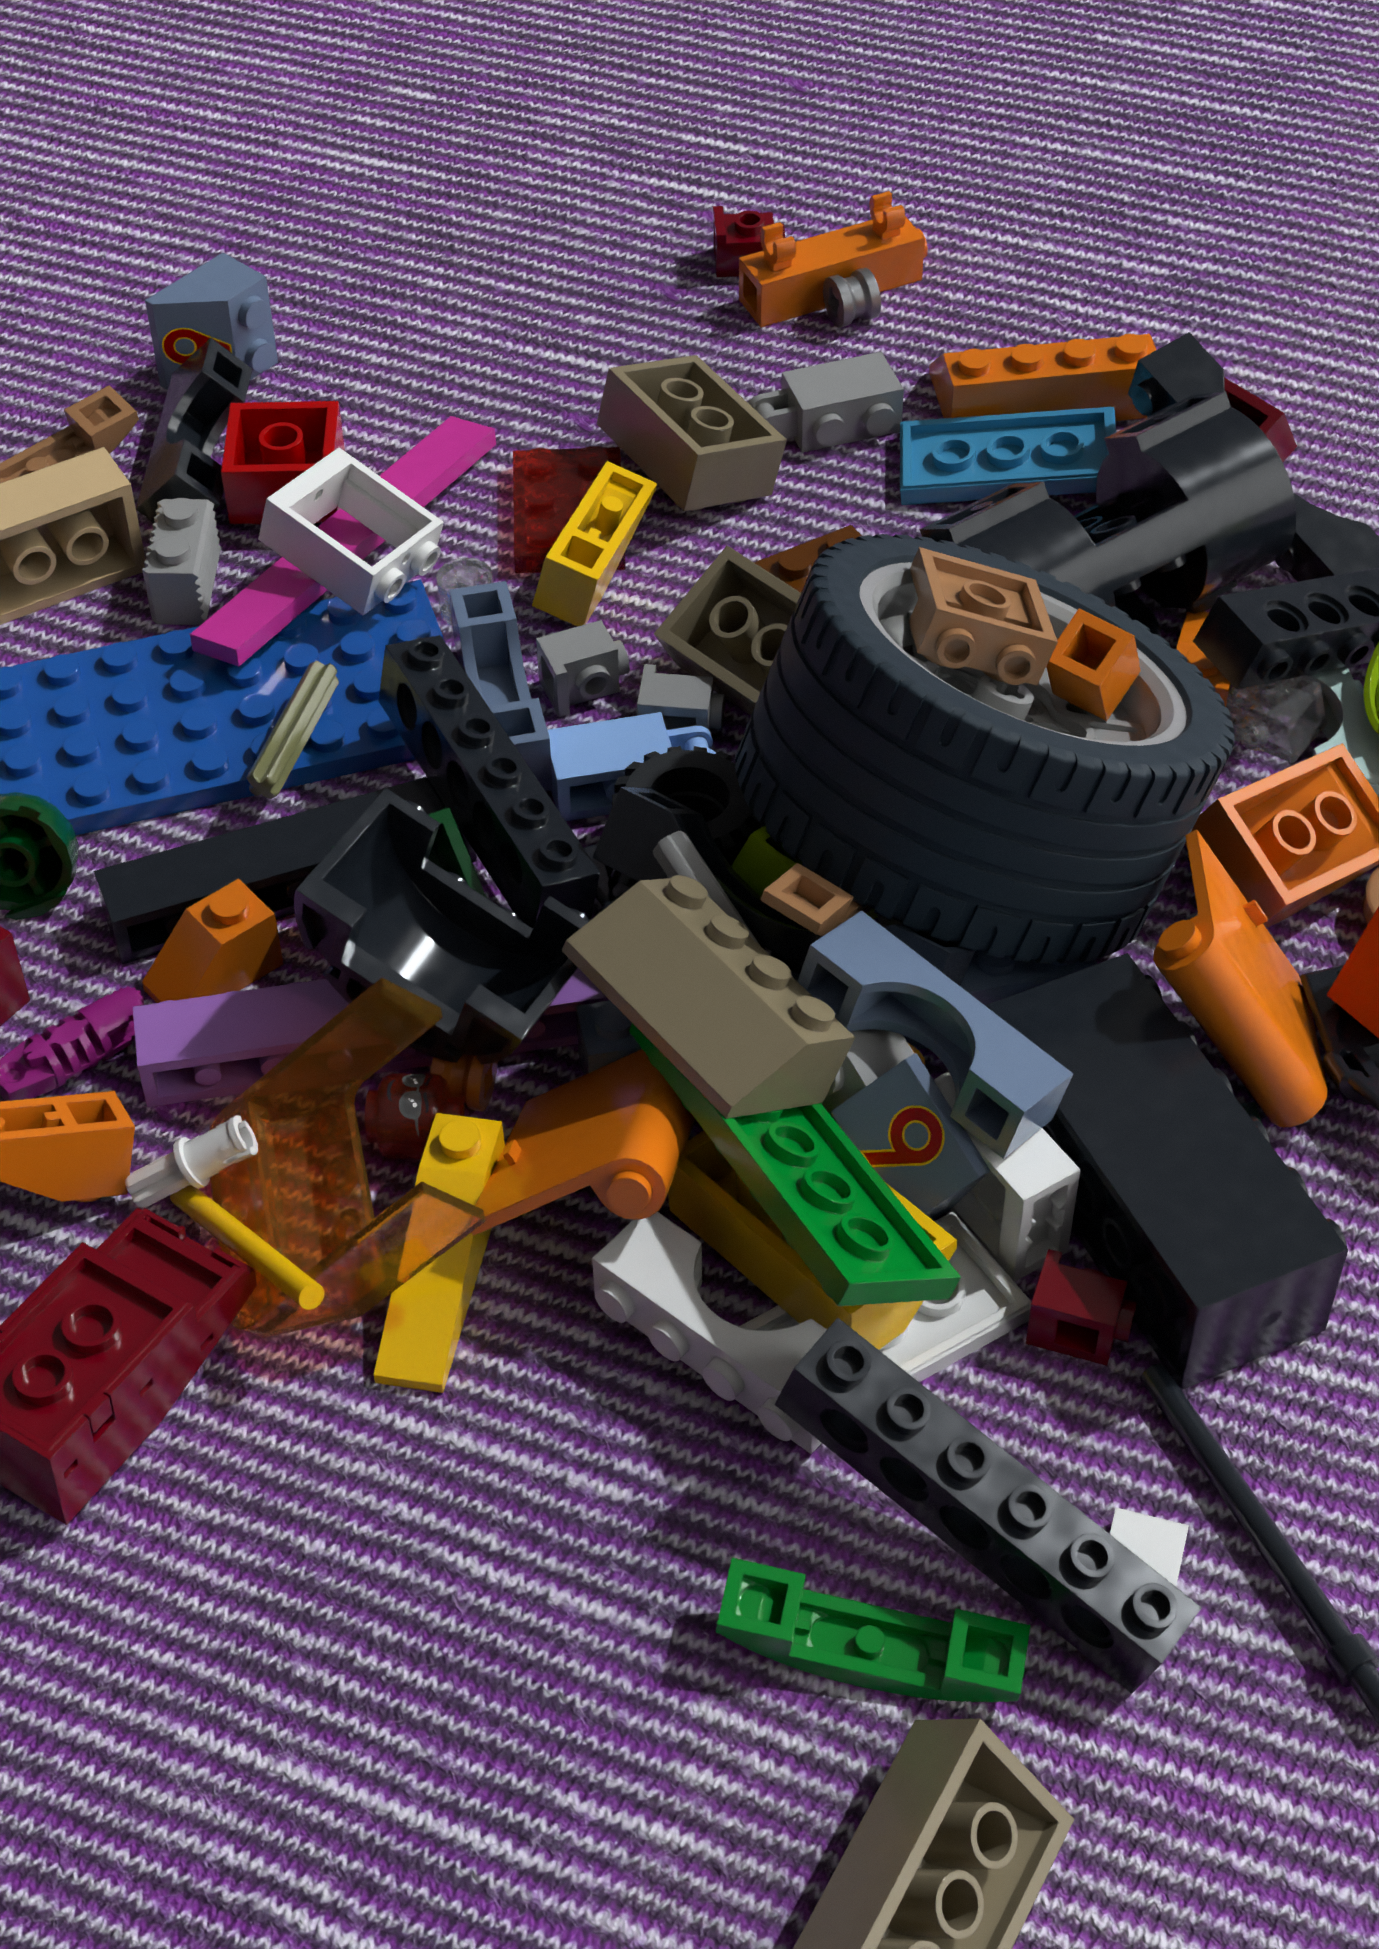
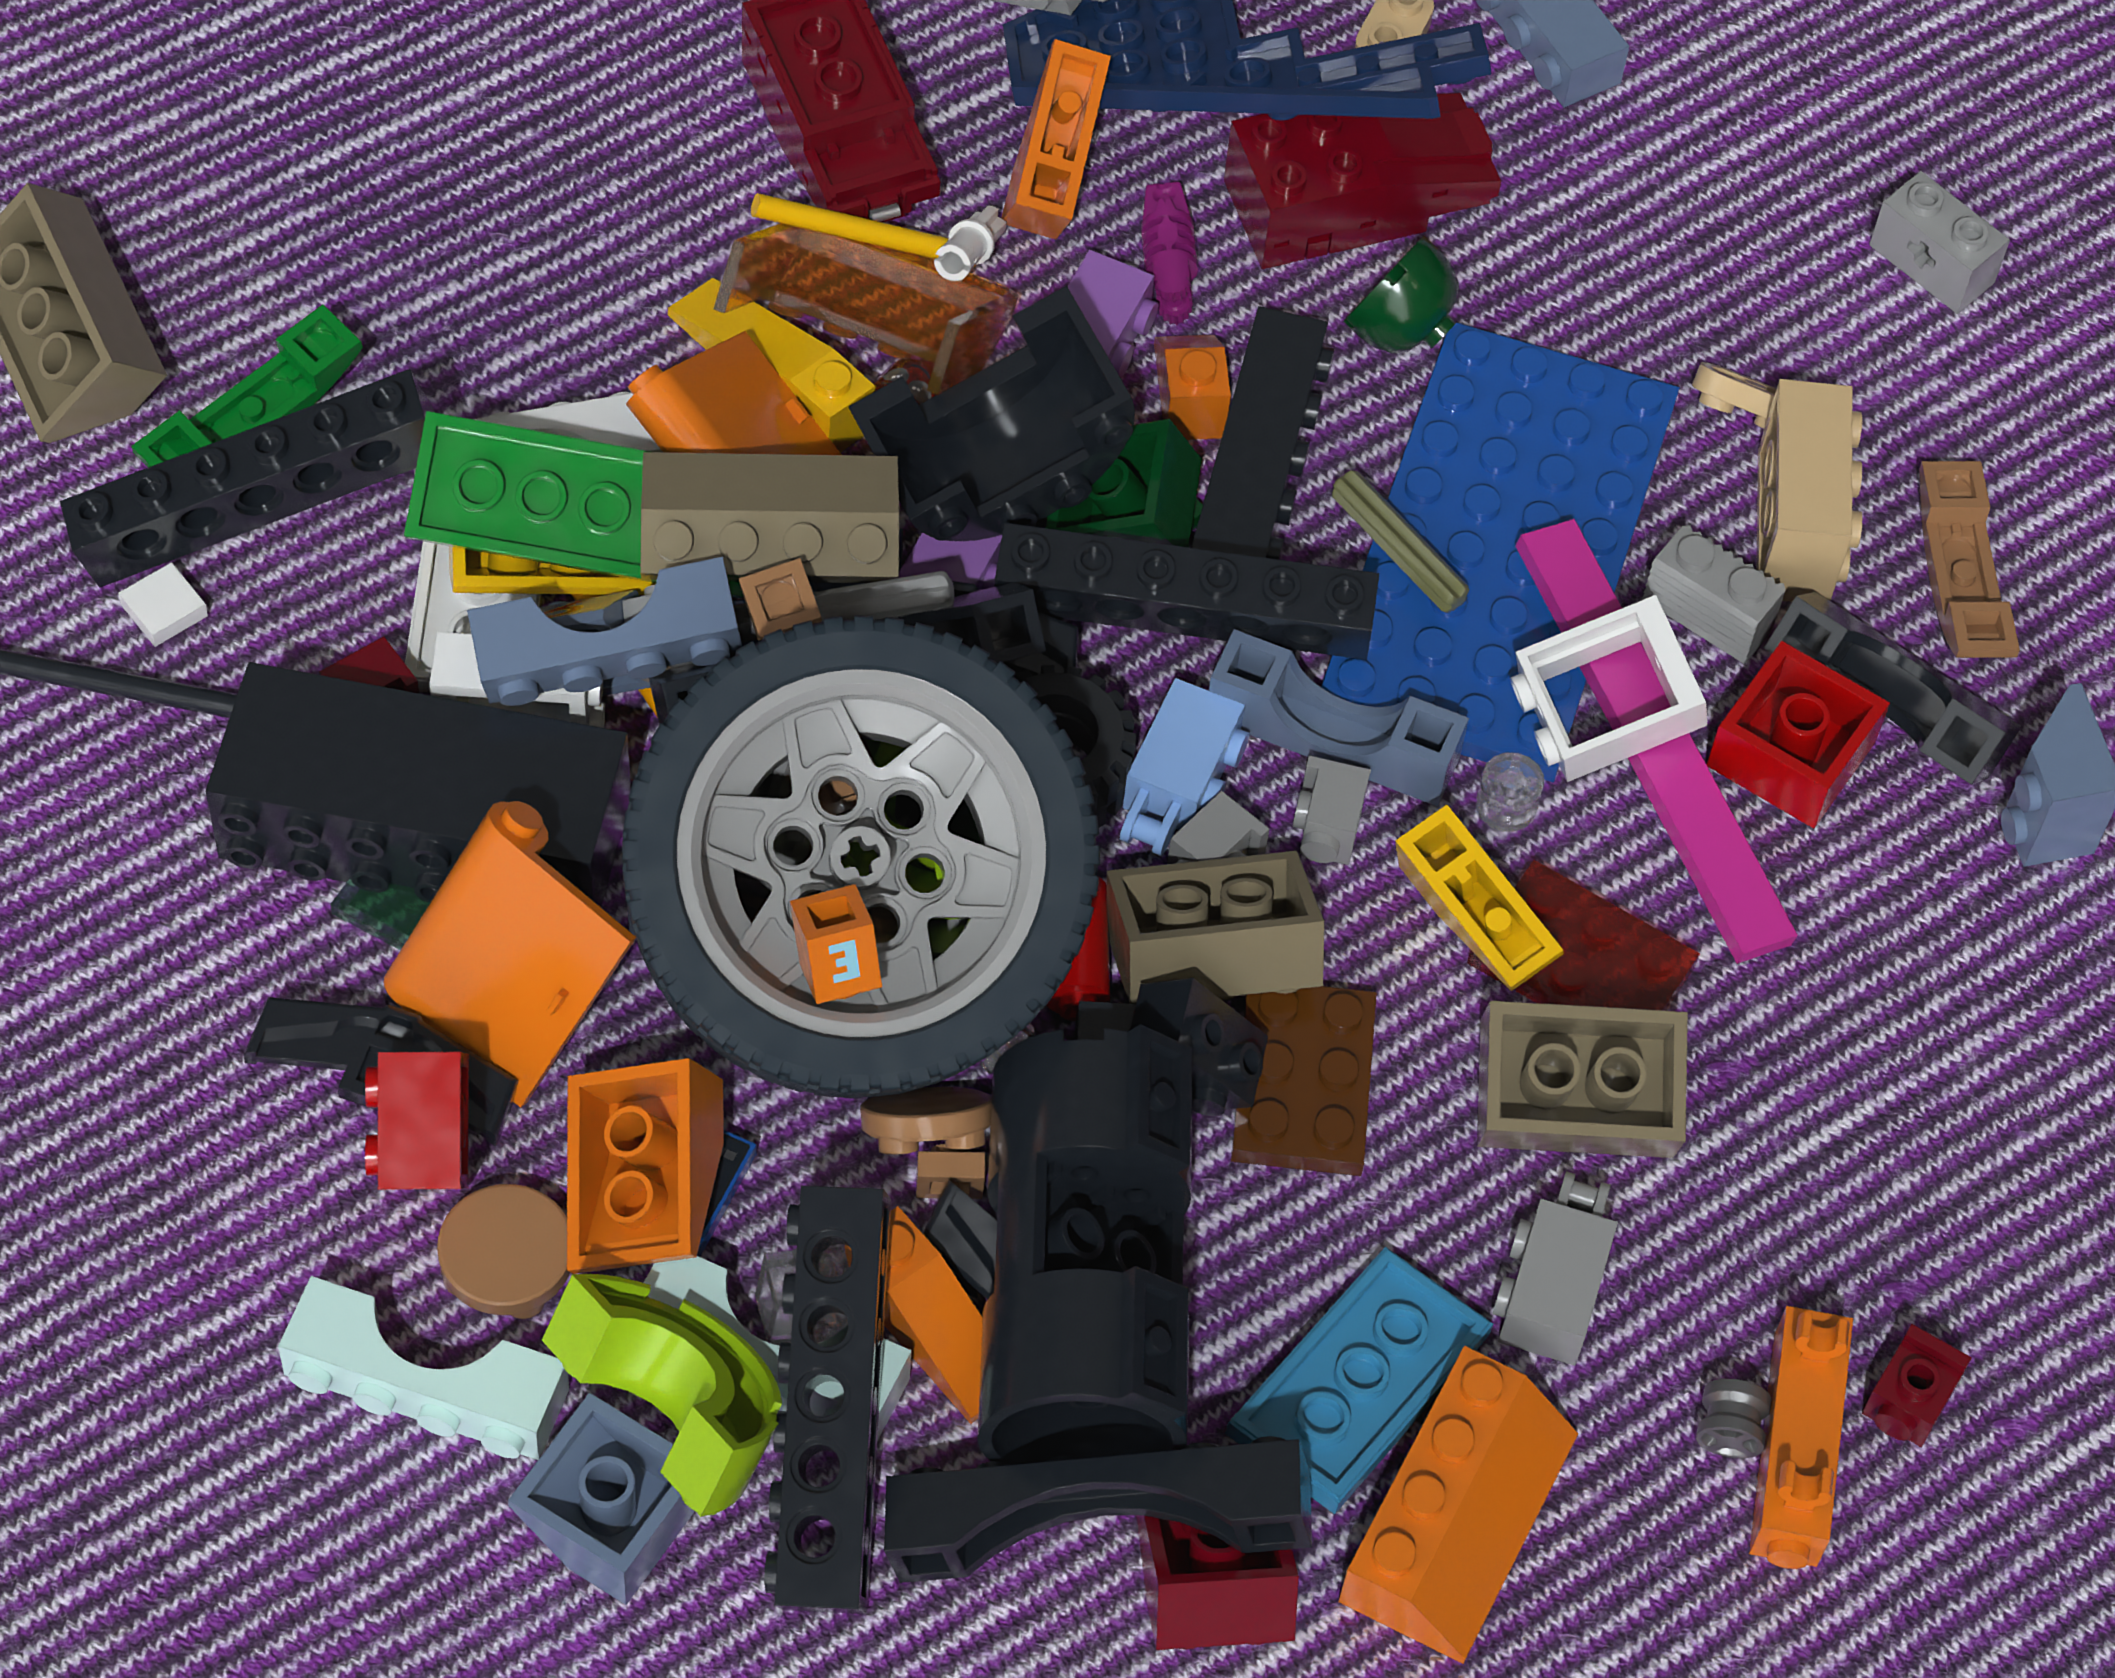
camera: 120 degrees right, 10 degrees up
medium nougat plate [909,547,1058,686] -> none

